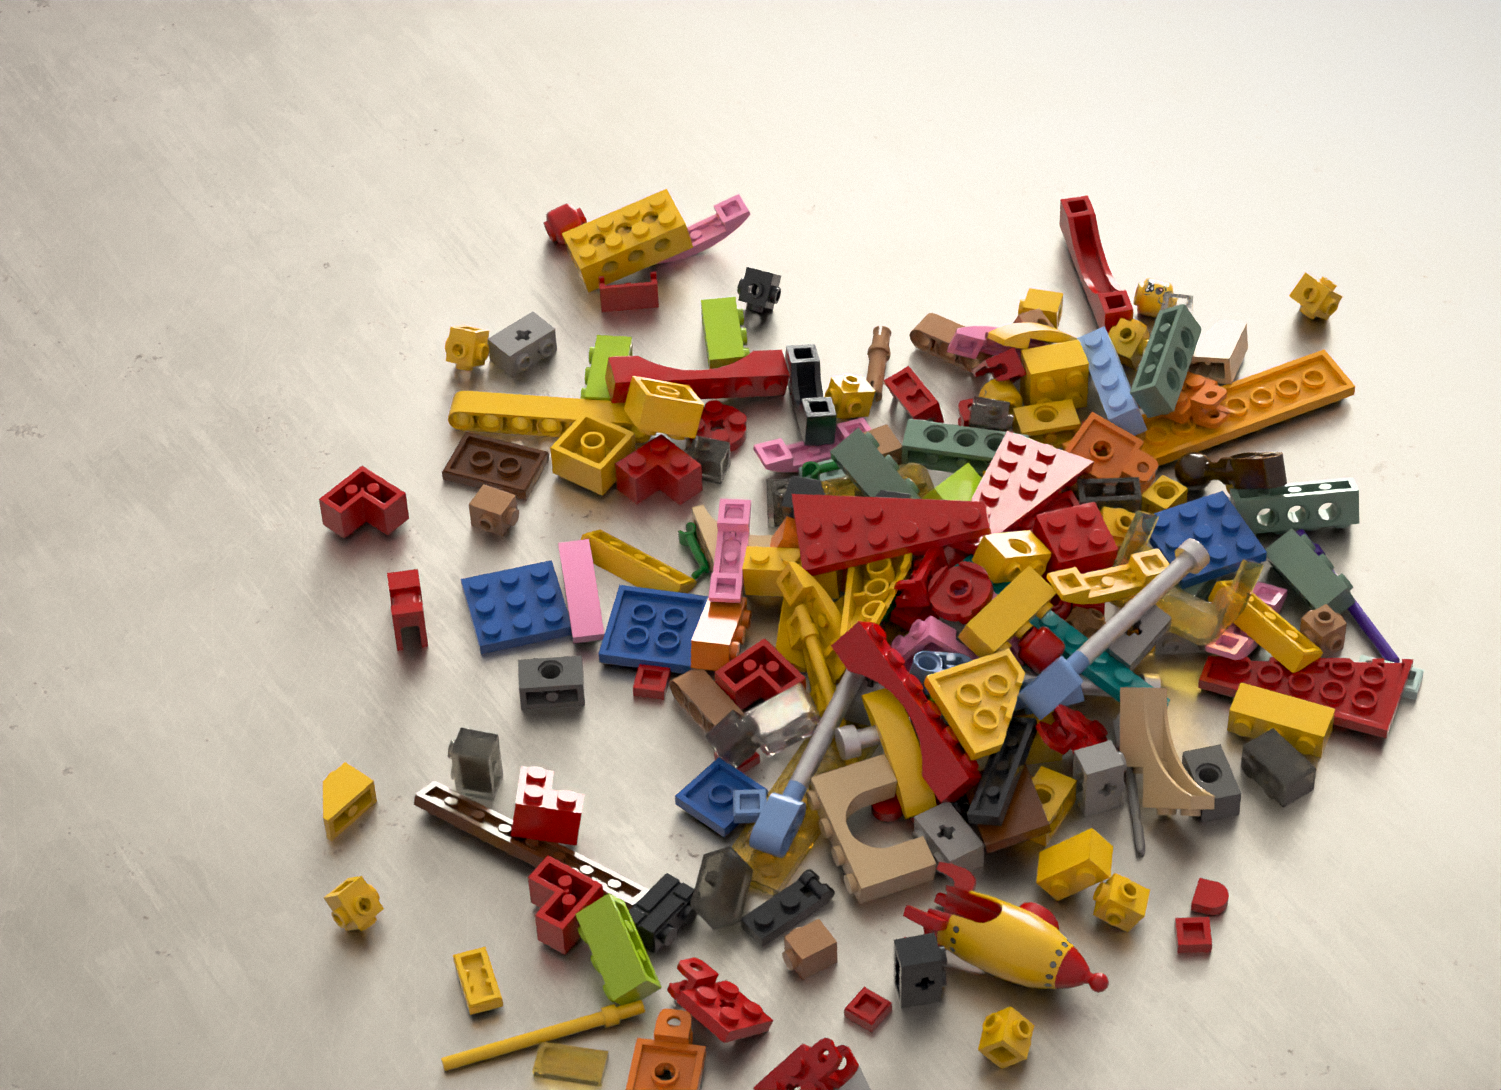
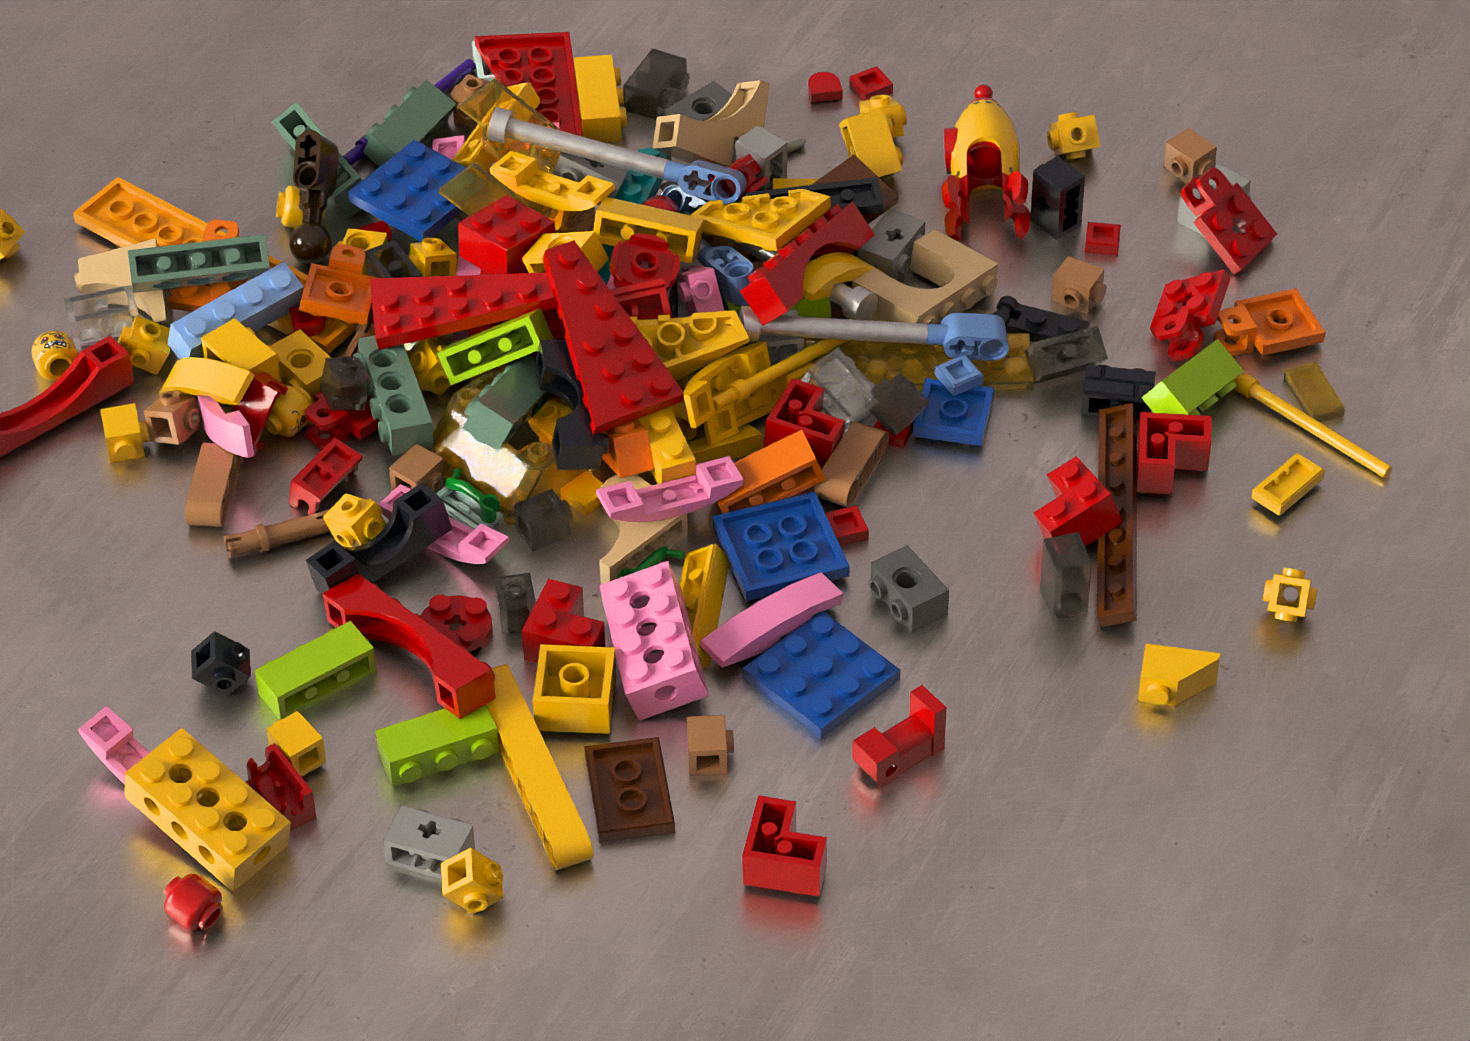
camera: 120 degrees left, 0 degrees up
yellow brick [624,376,704,440] -> none
none -> yellow brick [266,711,326,777]
none -> bright pink brick [599,561,709,721]

